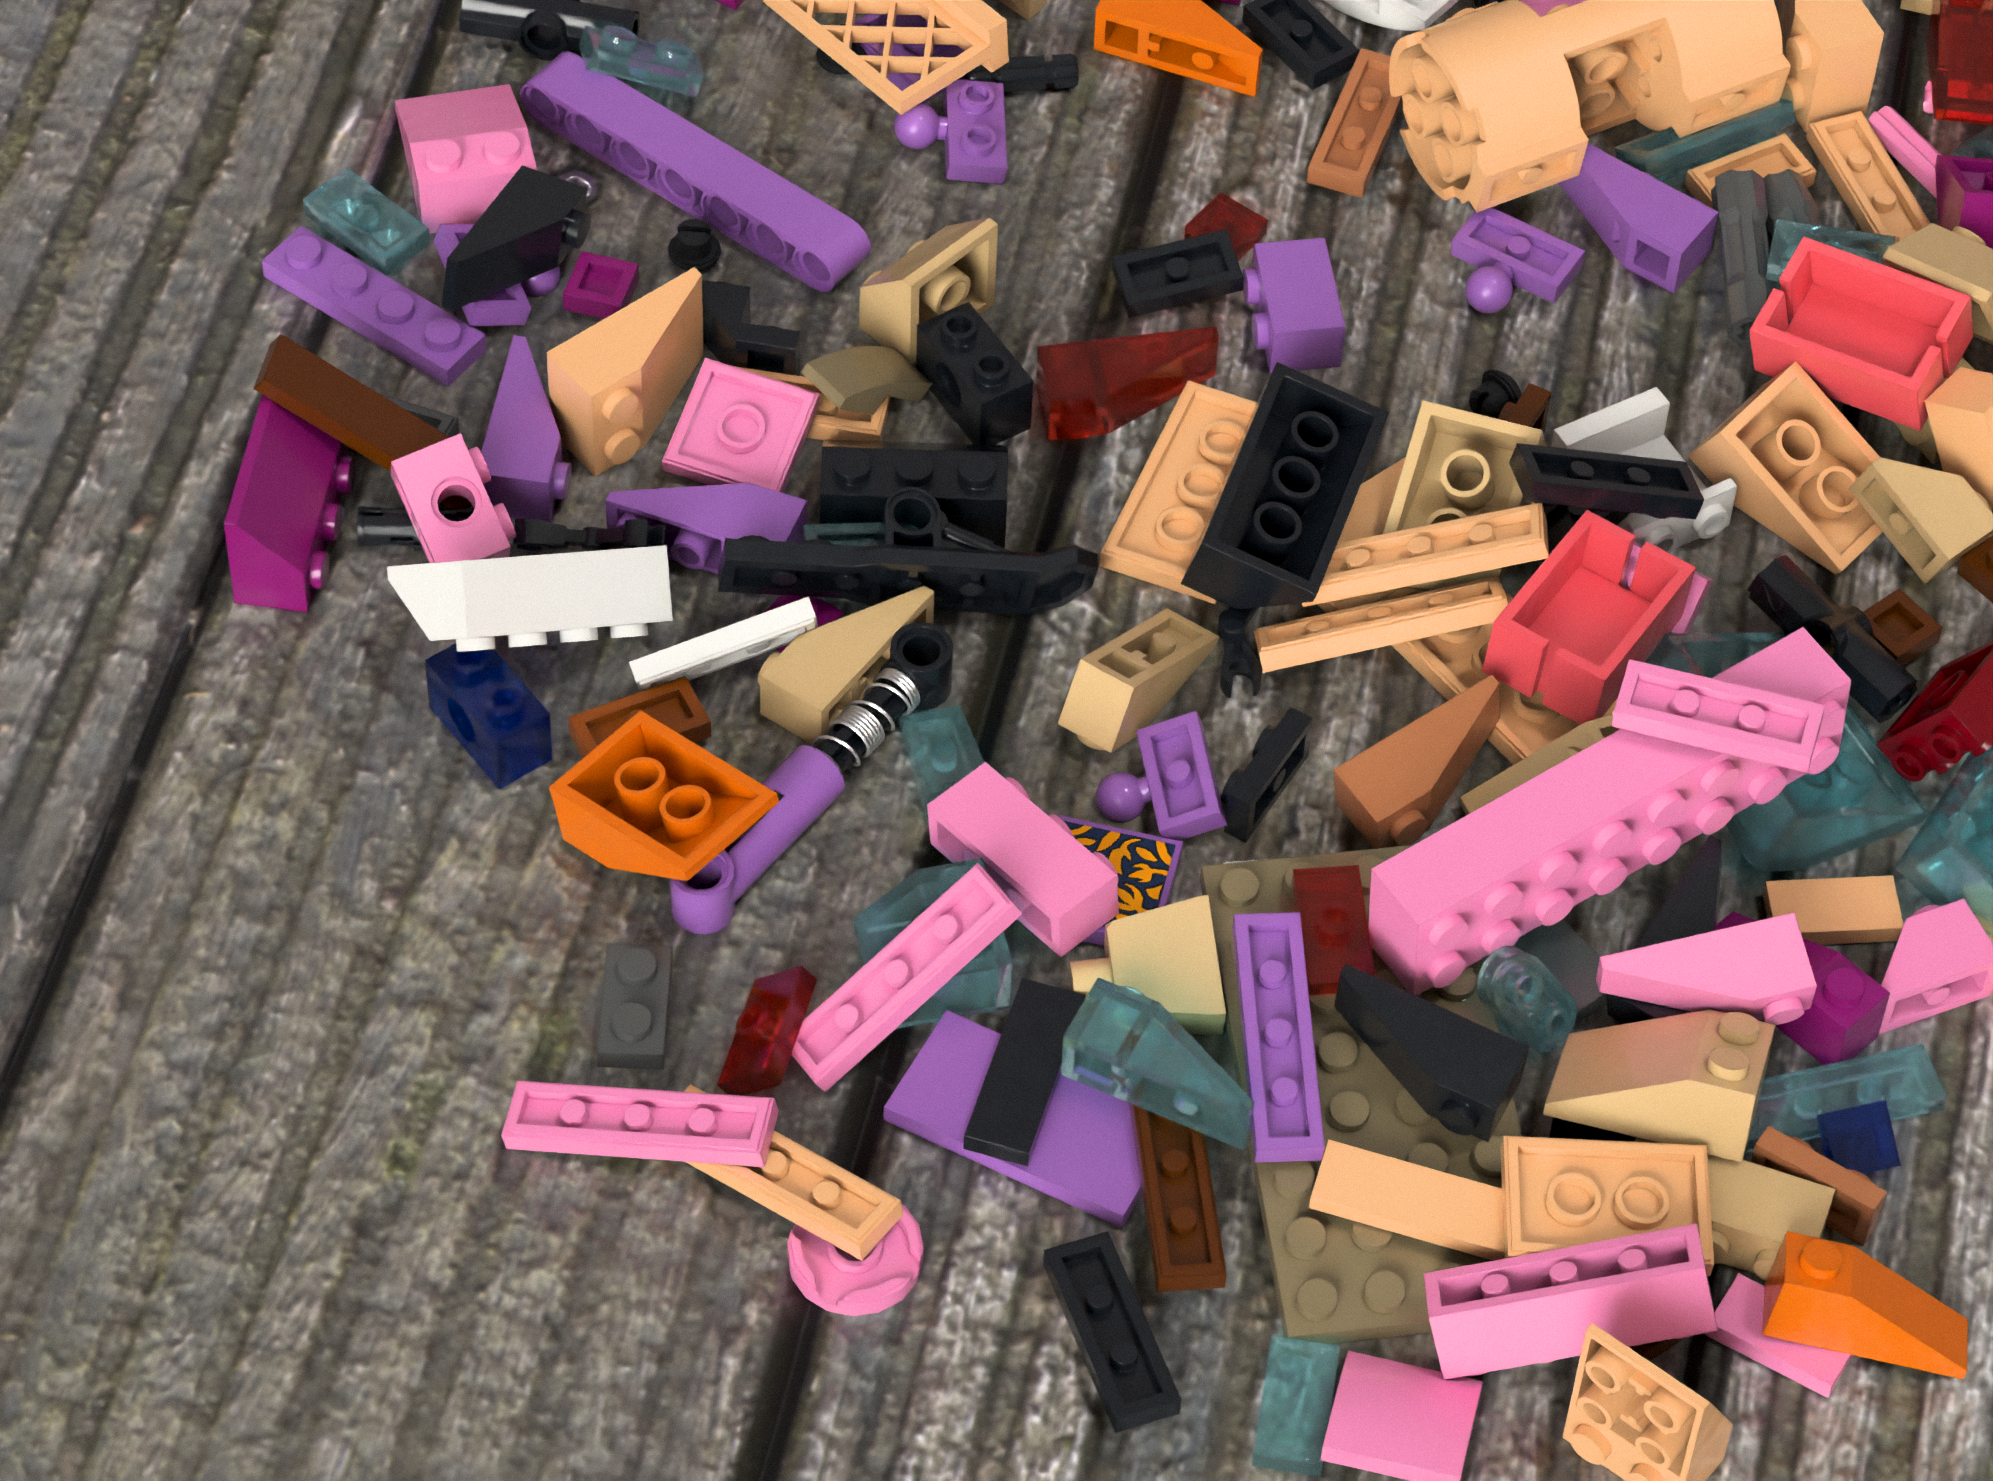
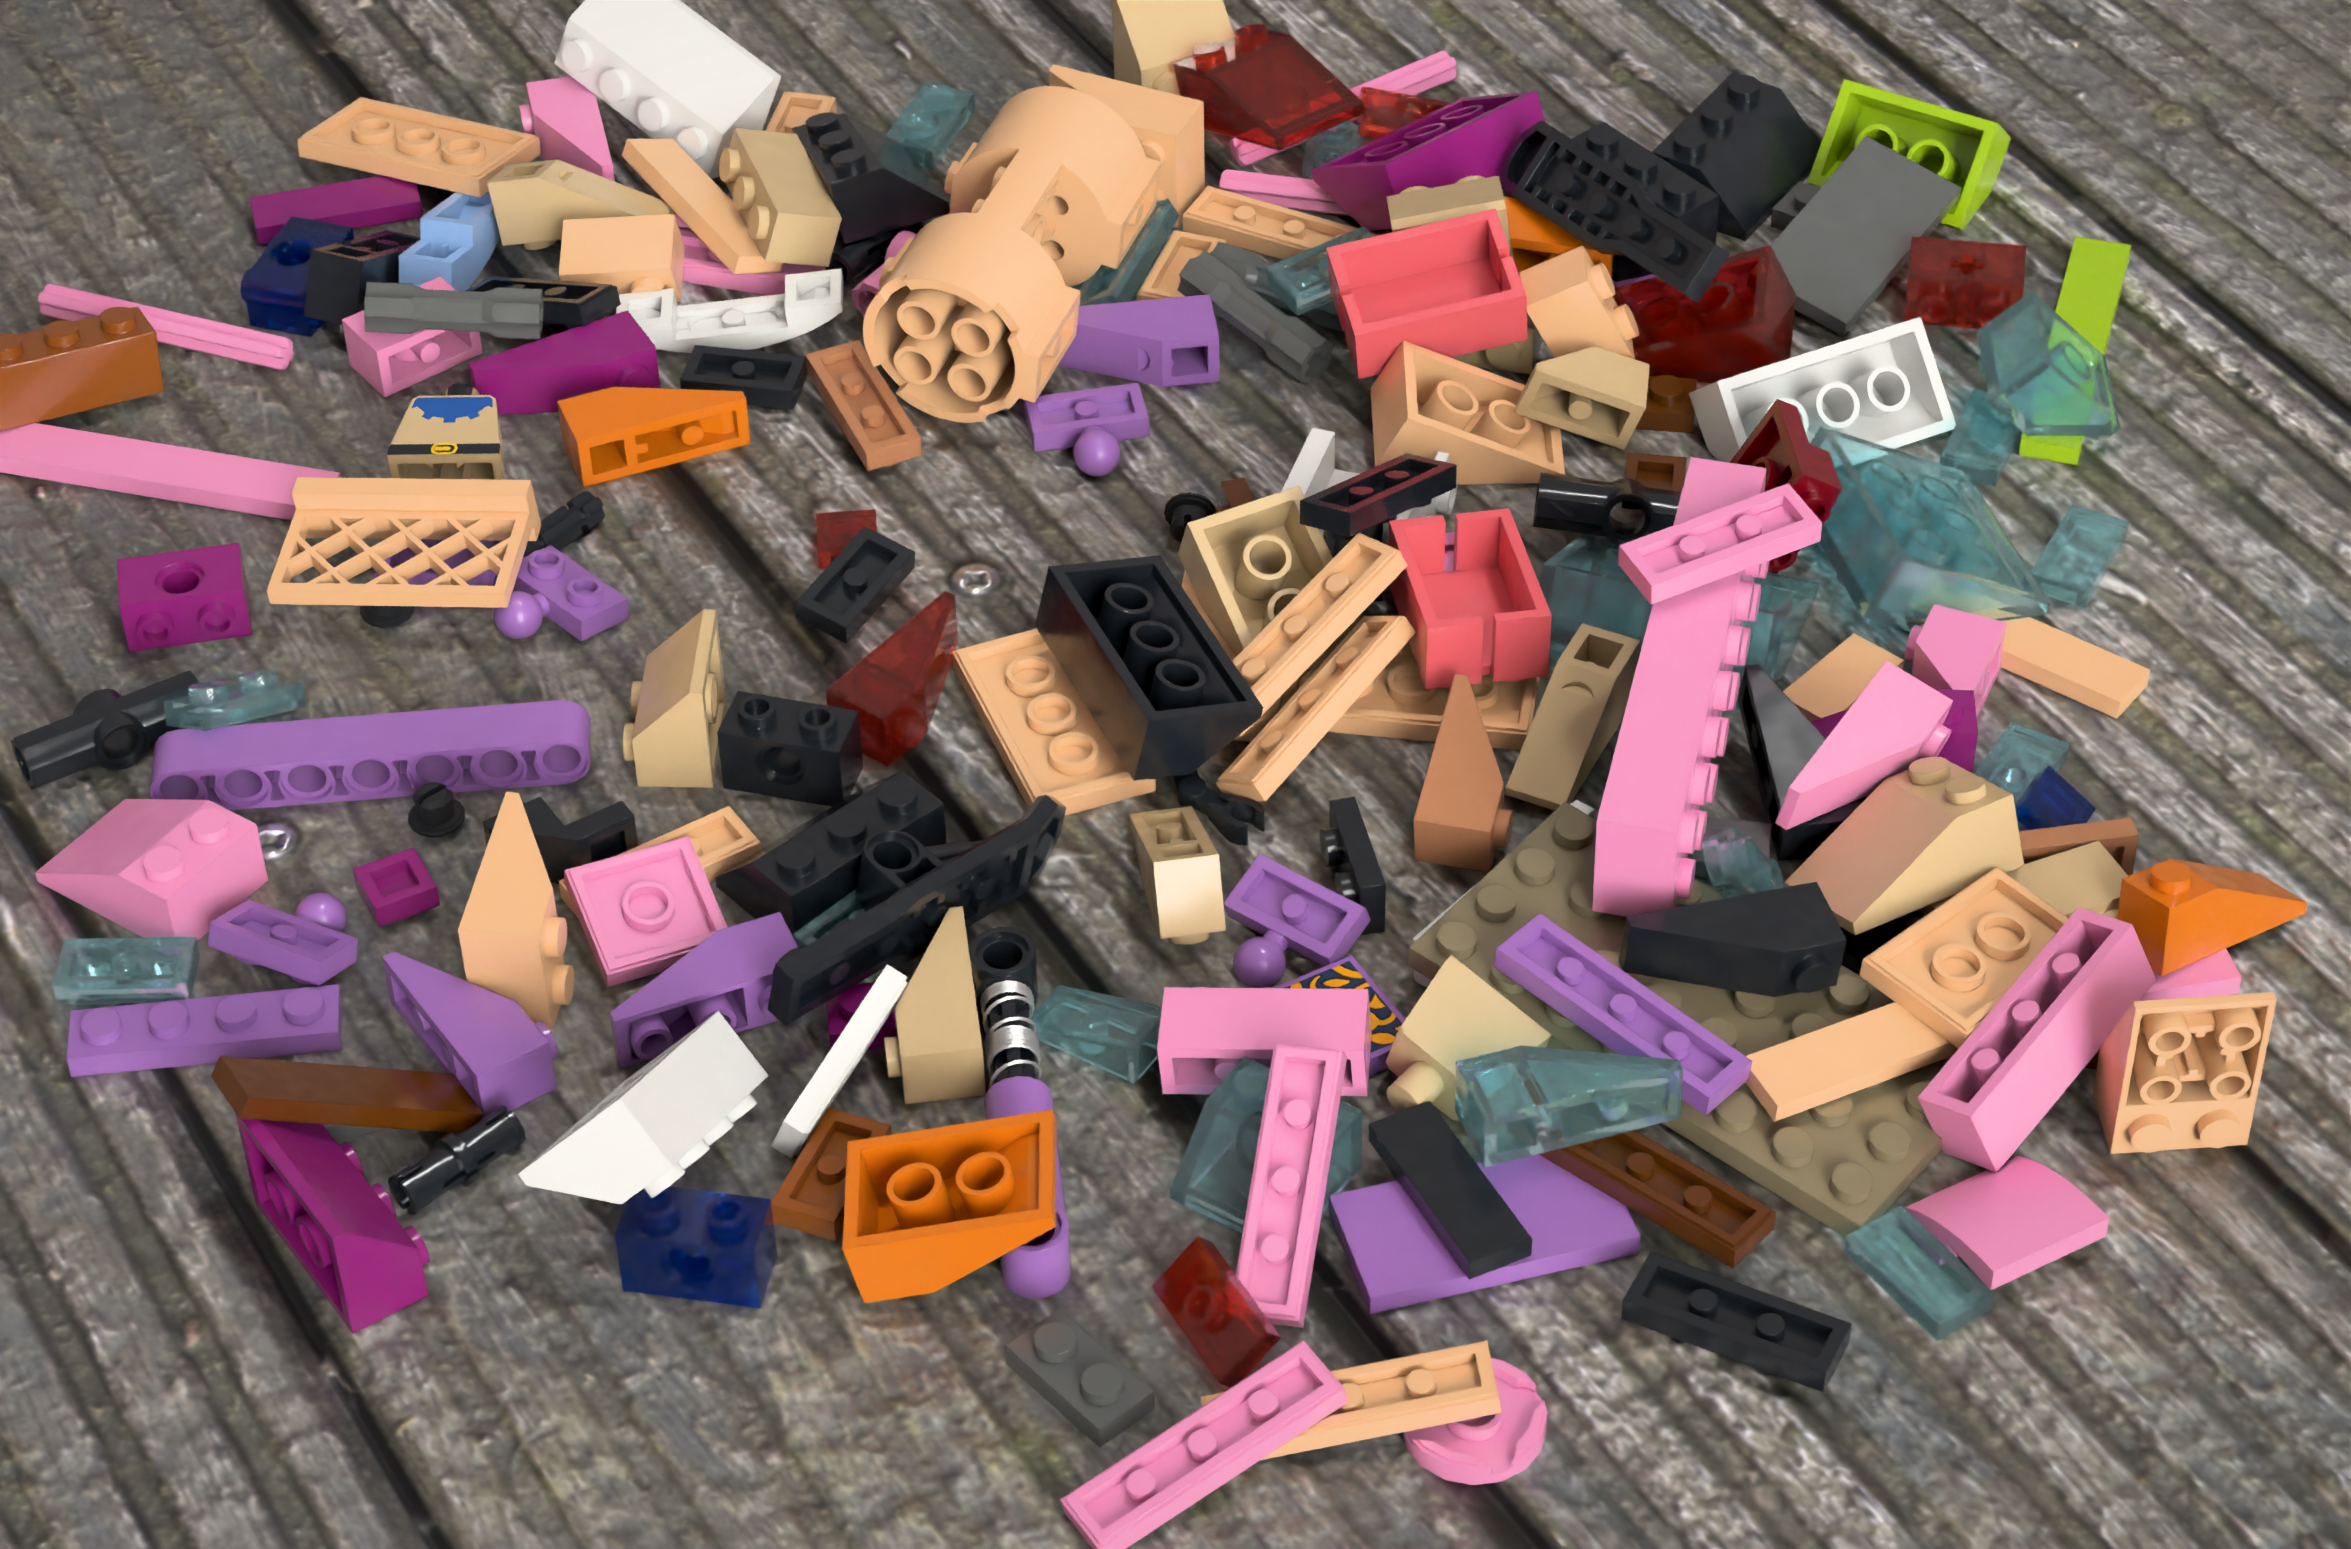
camera: 40 degrees left, 10 degrees down
bright pink brick [391,433,516,563] -> none
black slope [442,165,591,311] -> none
black piece [513,519,666,551] -> none
dark tan slope [801,346,933,415] -> none
medium lavender brick [1242,238,1345,373] -> none
clear red plate [1291,865,1376,995] -> none

